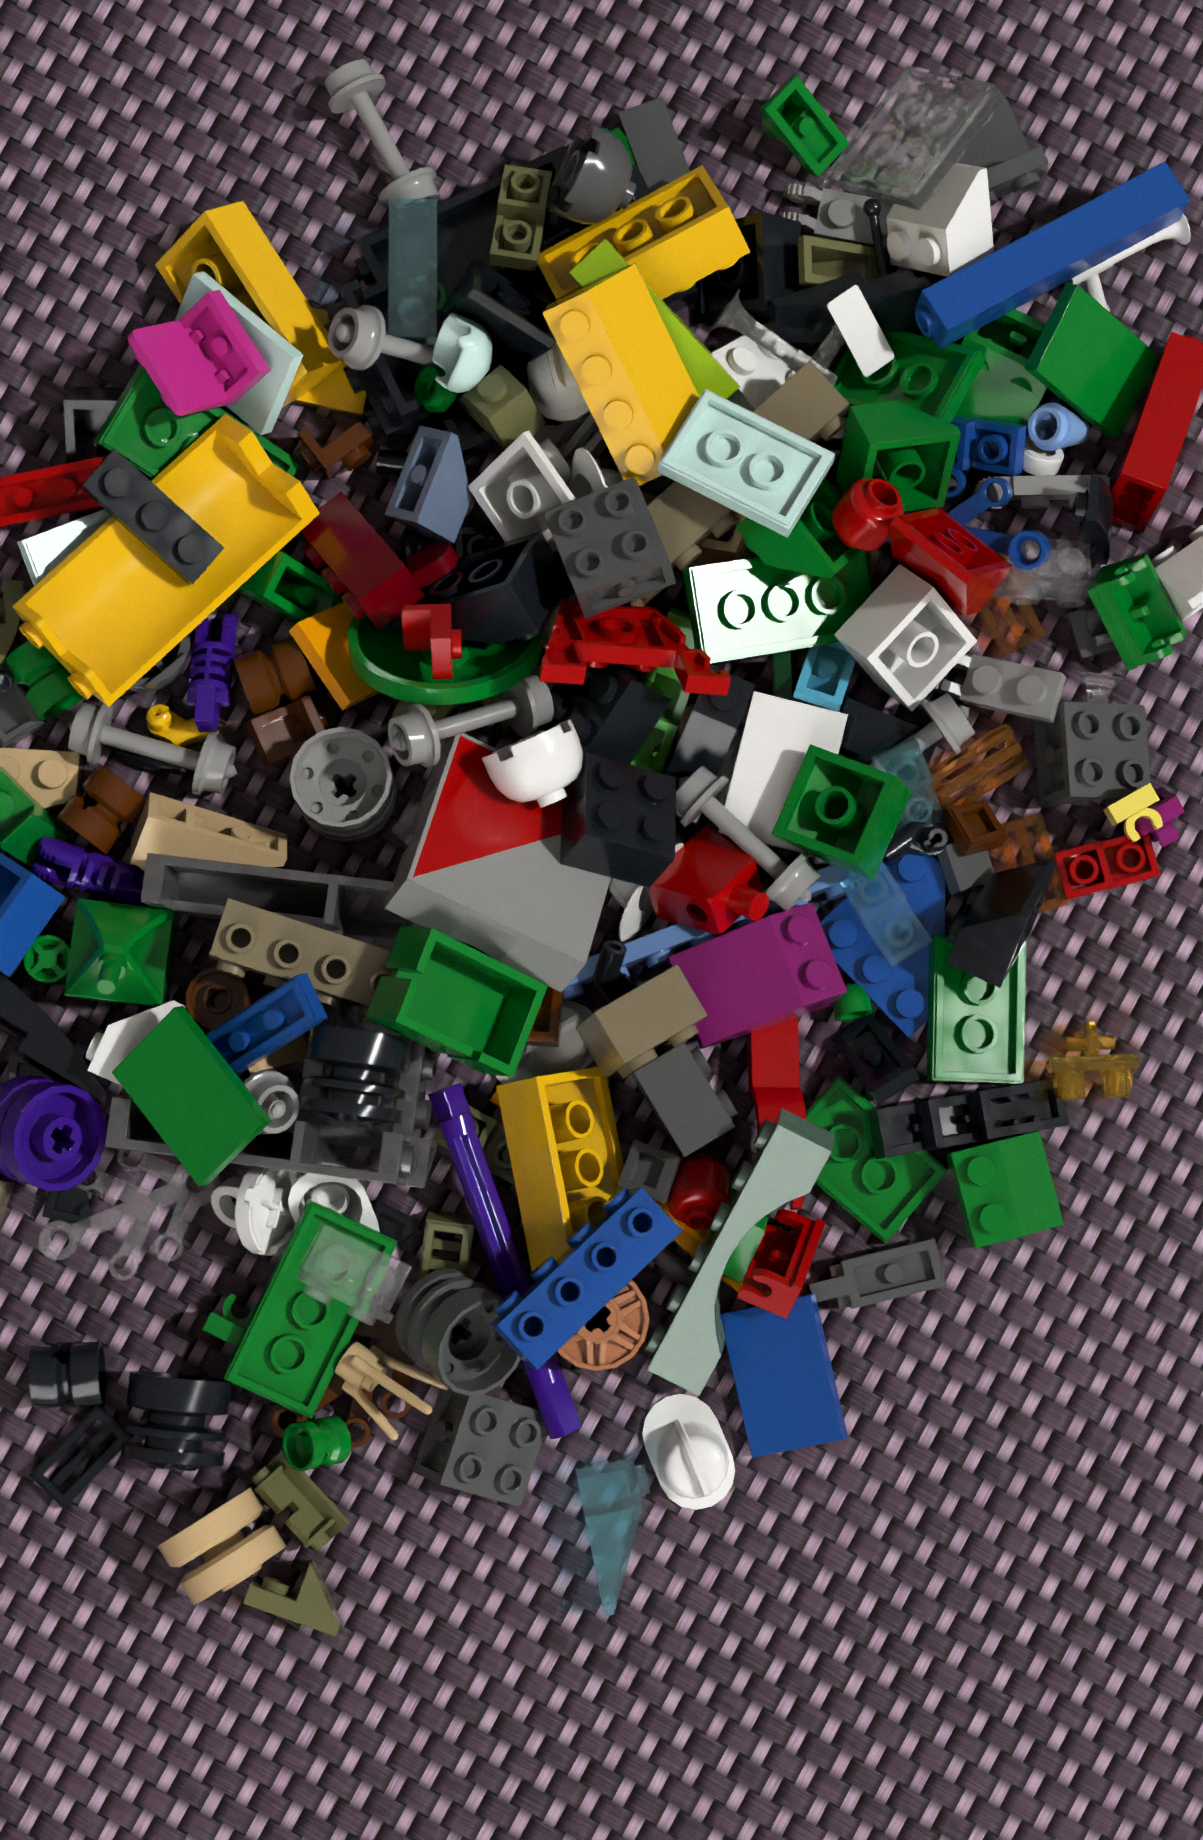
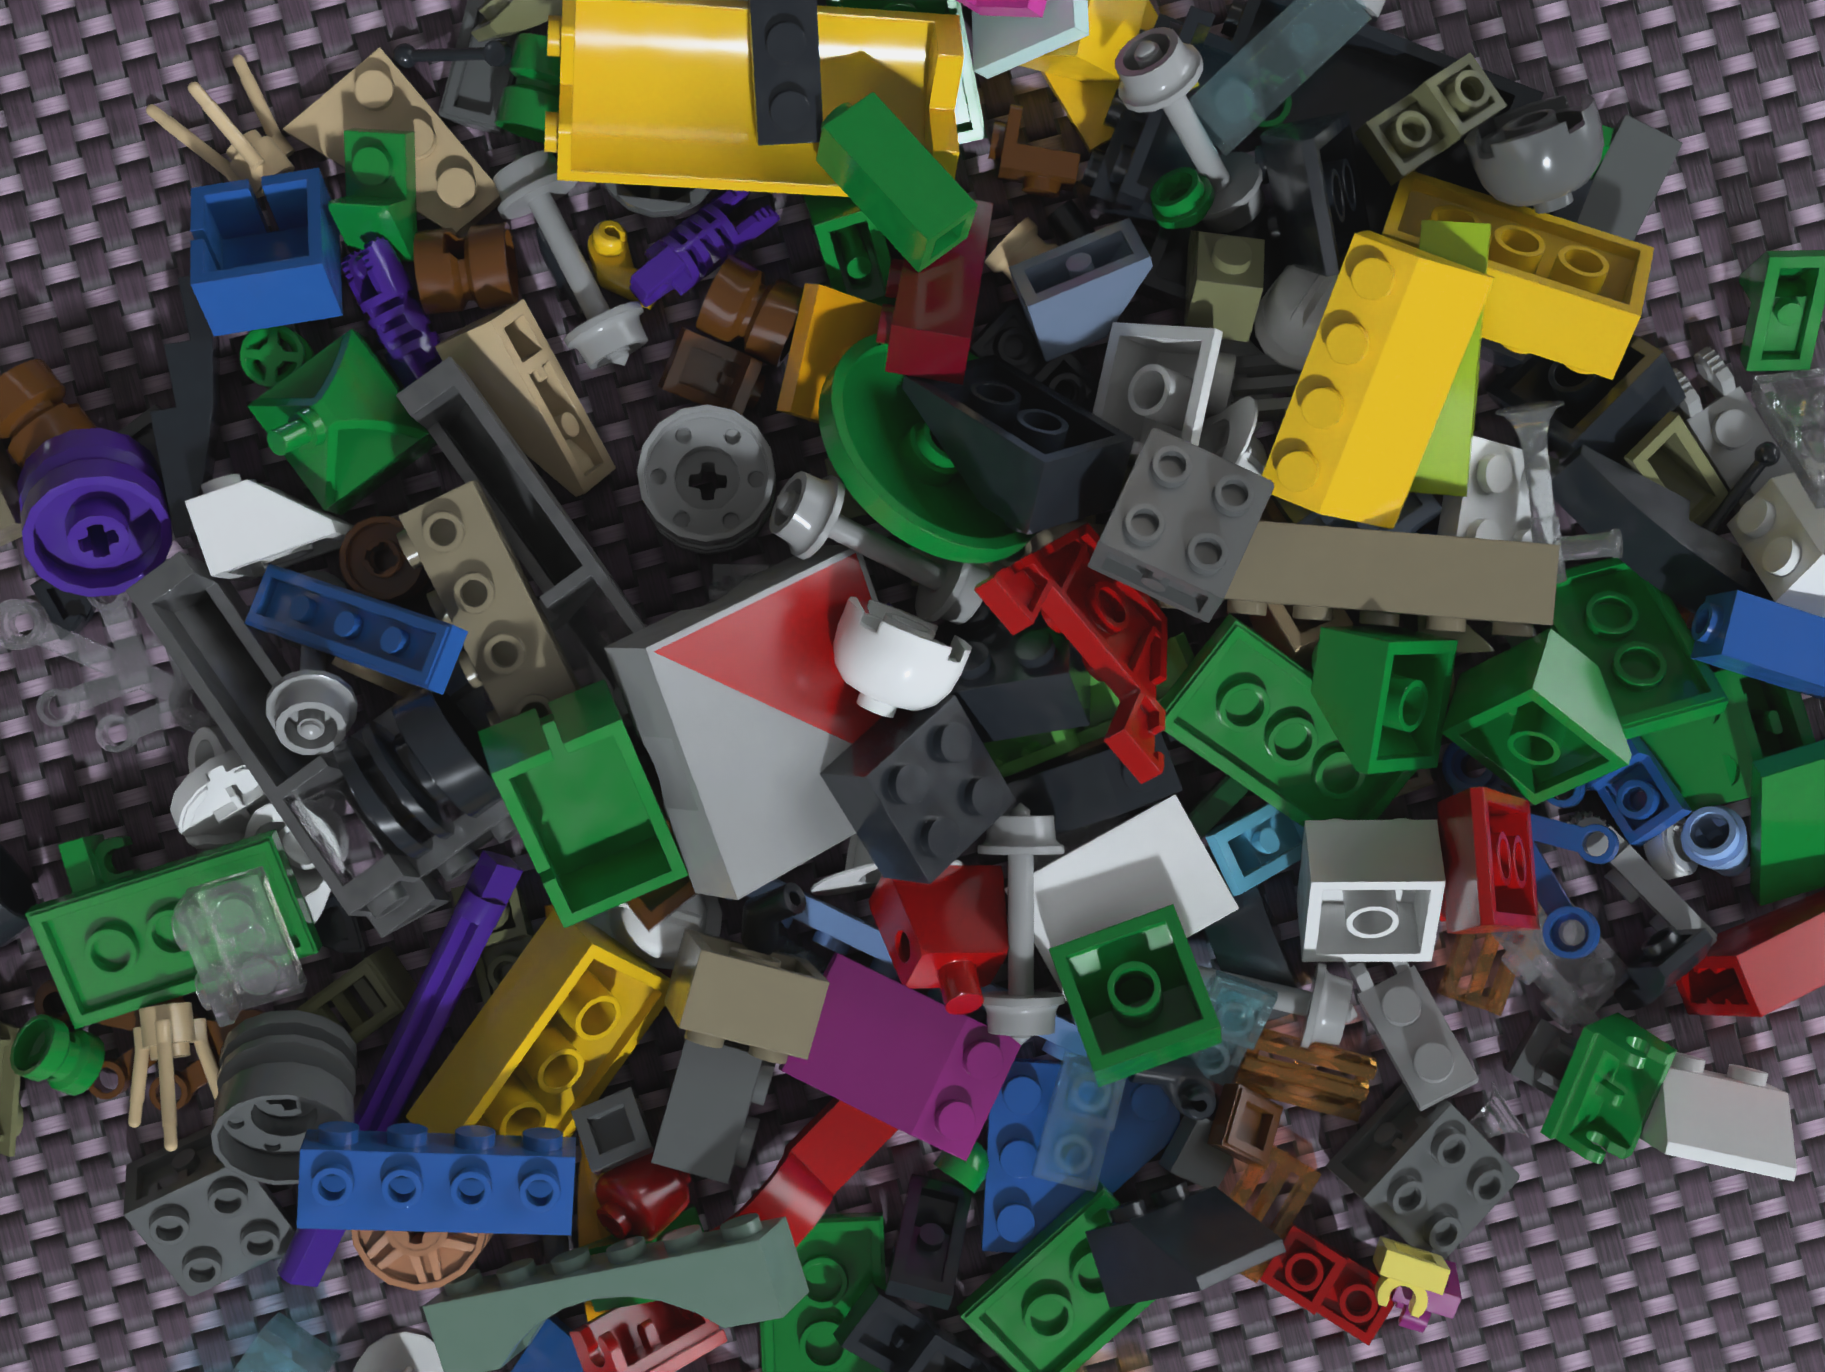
camera: 50 degrees right, 5 degrees up
green tile [112,1006,272,1186] -> none
red bracket [402,604,462,679] -> none
dark red tile [407,540,458,589] -> none
light aqua hair [432,313,492,393] -> none
light aqua tile [657,389,835,538] -> none
white sticker [827,285,895,377] -> none
red head [831,478,904,551] -> none
none -> green brick [816,92,978,273]
none -> tan wheel [984,217,1059,296]

